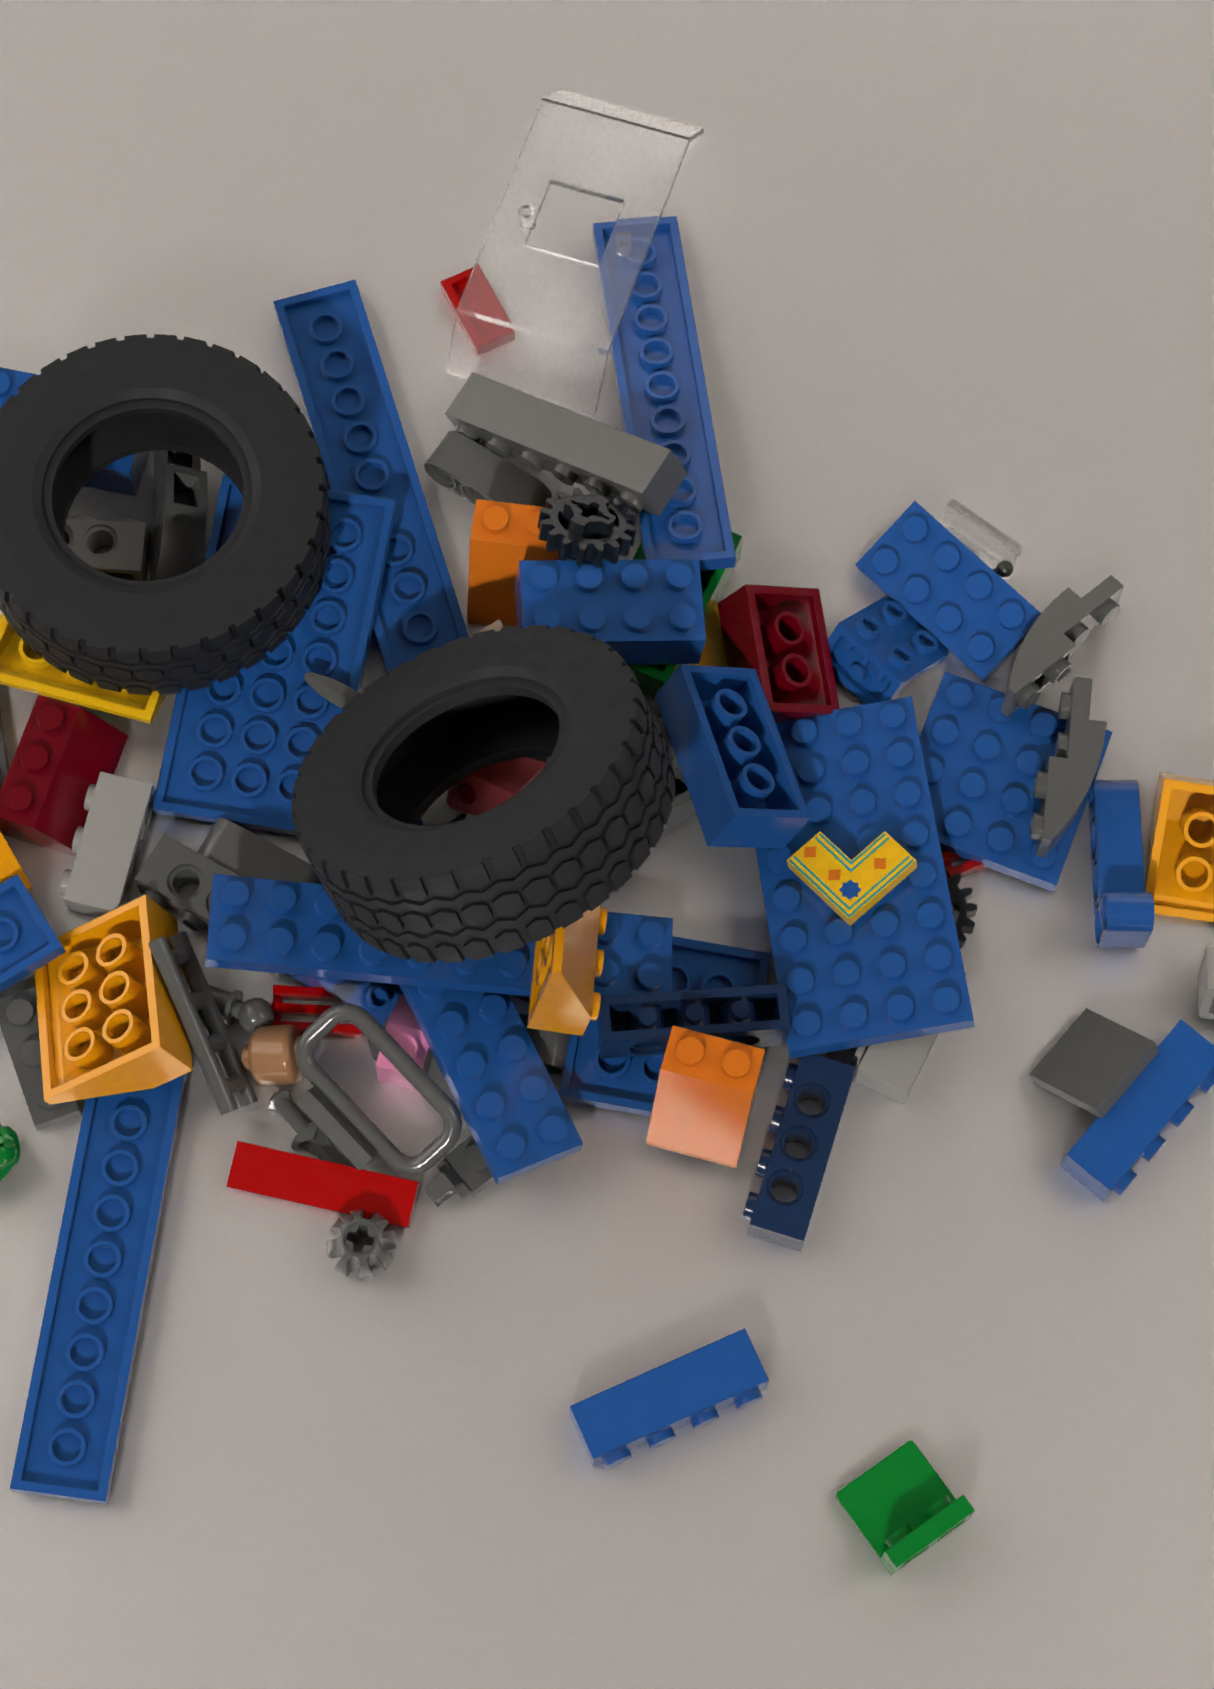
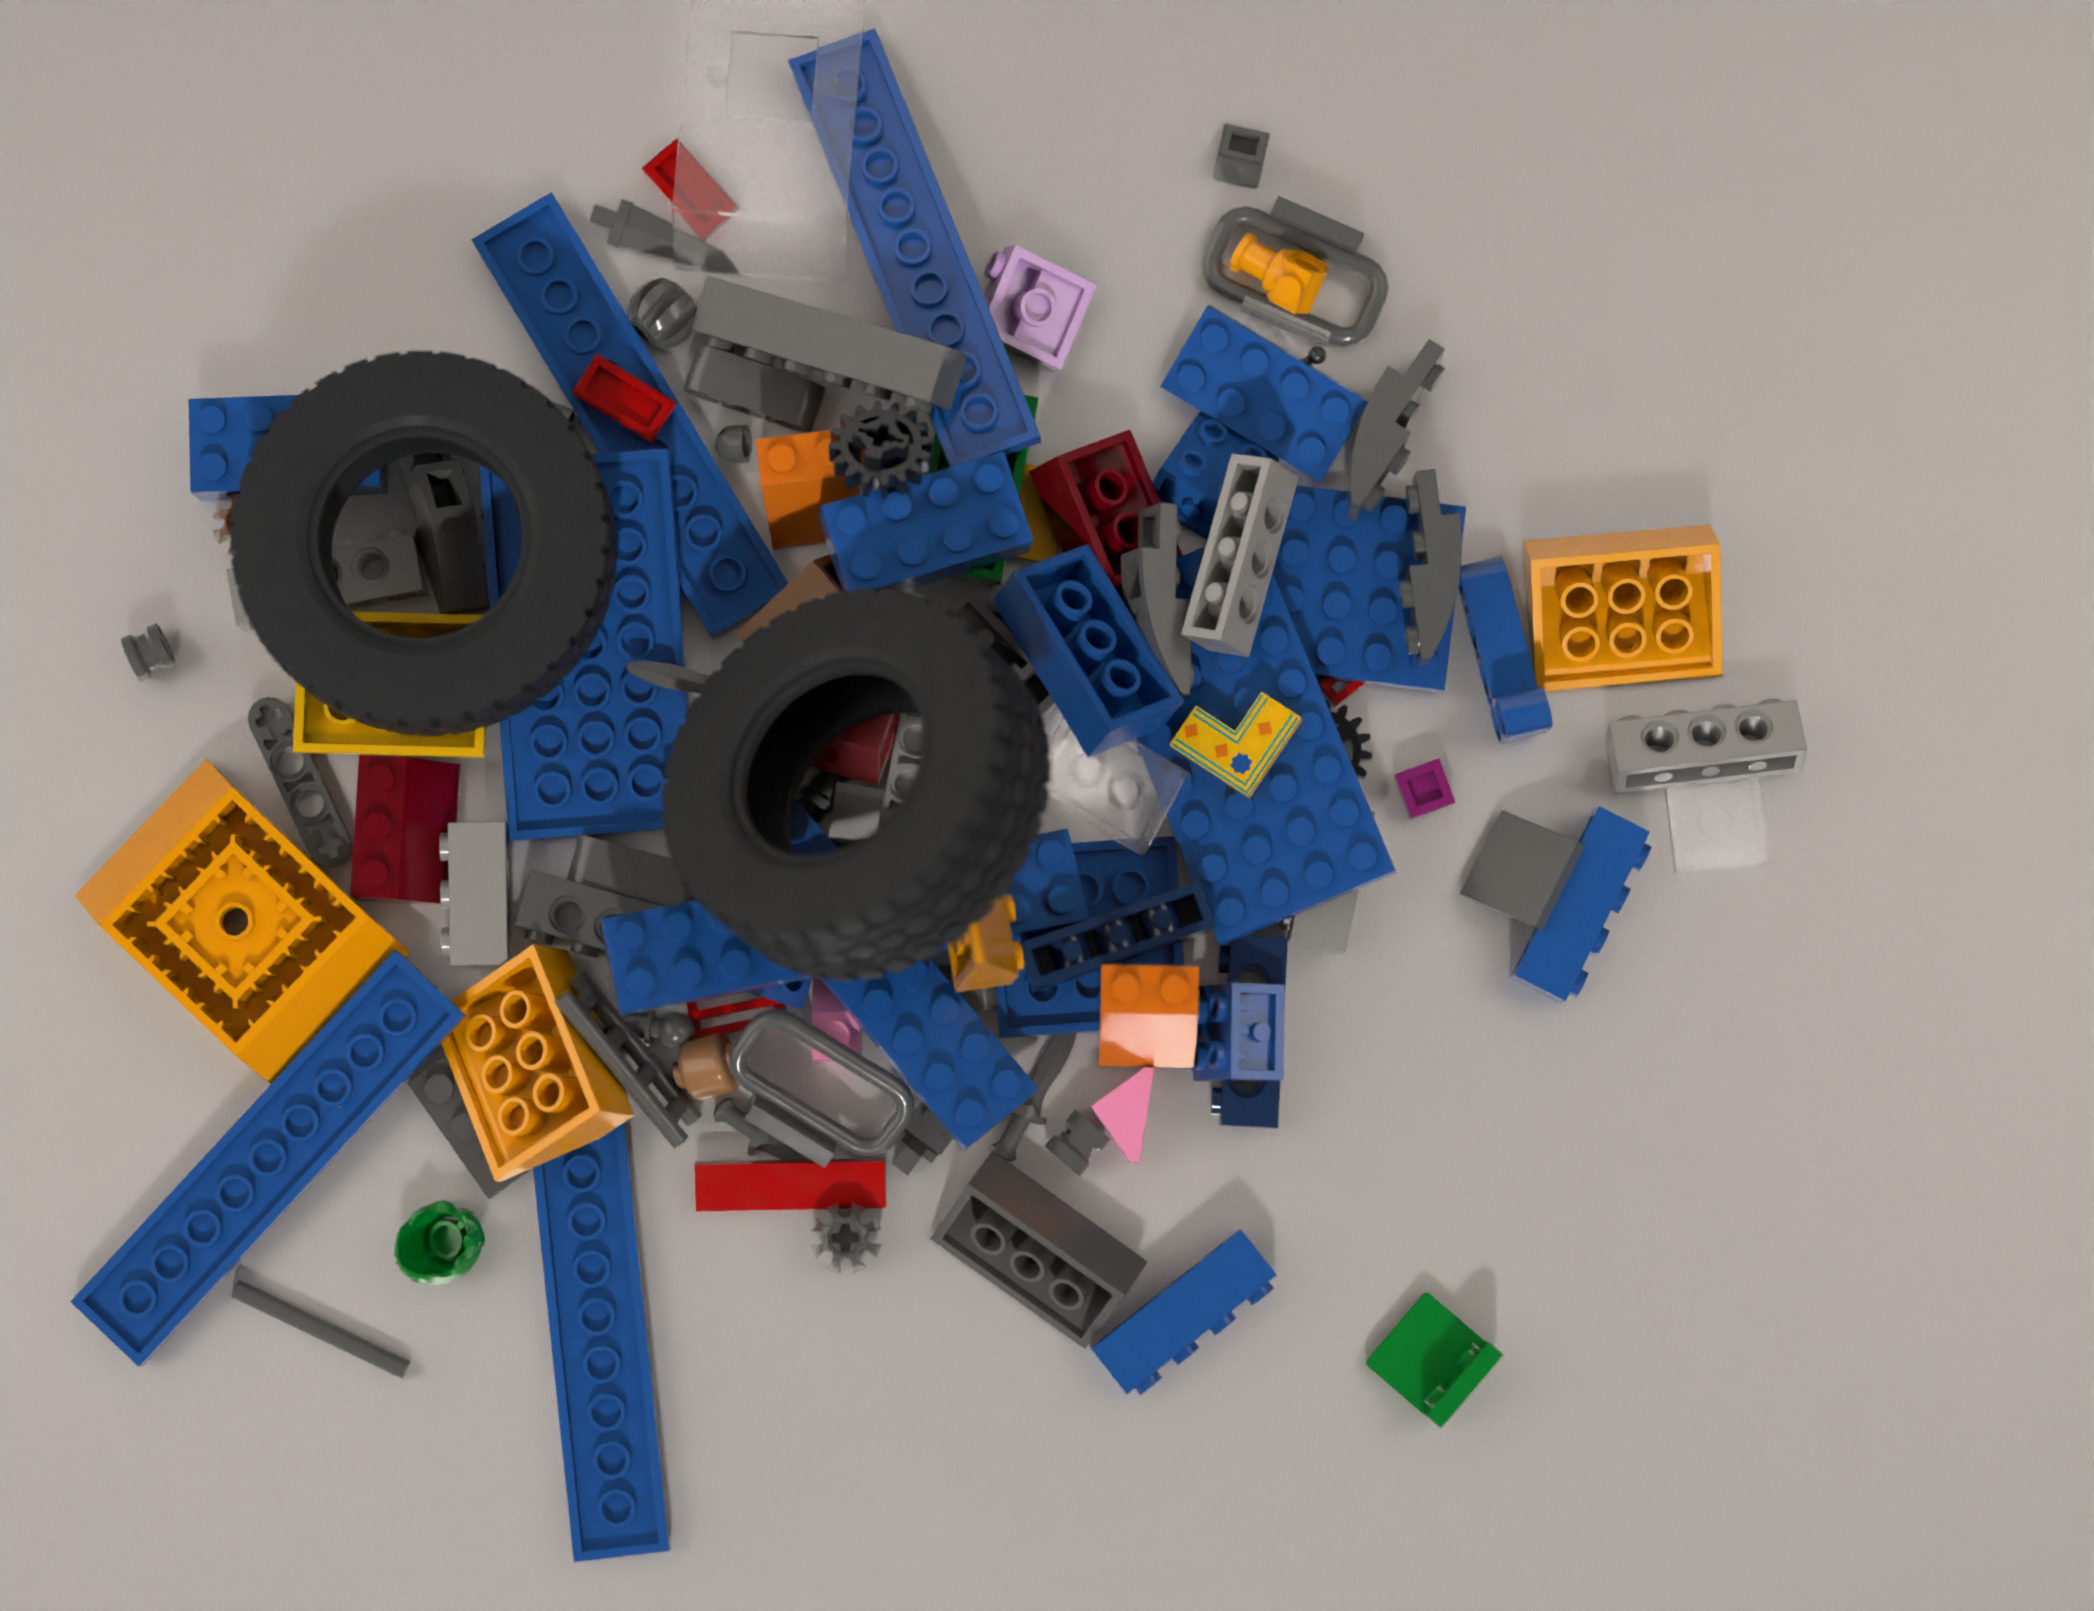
camera: 15 degrees left, 15 degrees up
none -> red tile [571,353,677,444]
none -> dark grey bar [590,199,744,276]
none -> dark grey piece [628,278,697,349]
none -> dark grey hinge [715,425,752,463]
none -> dark grey slope [930,1151,1148,1349]
none -> lavender plate [984,245,1097,371]
none -> dark grey sword [991,1033,1077,1162]
none -> dark grey wheel [1045,1110,1111,1176]
none -> clear tile [1046,716,1189,855]
none -> bright pink slope [1090,1067,1154,1163]
none -> dark grey slope [1121,502,1195,697]
none -> light grey brick [1181,454,1299,657]
none -> blue bracket [1190,983,1285,1081]
none -> dark grey bar [1201,196,1389,346]
none -> dark grey slope [1213,124,1270,188]
none -> light orange connector [1230,232,1330,315]
none -> magenta plate [1393,758,1456,820]

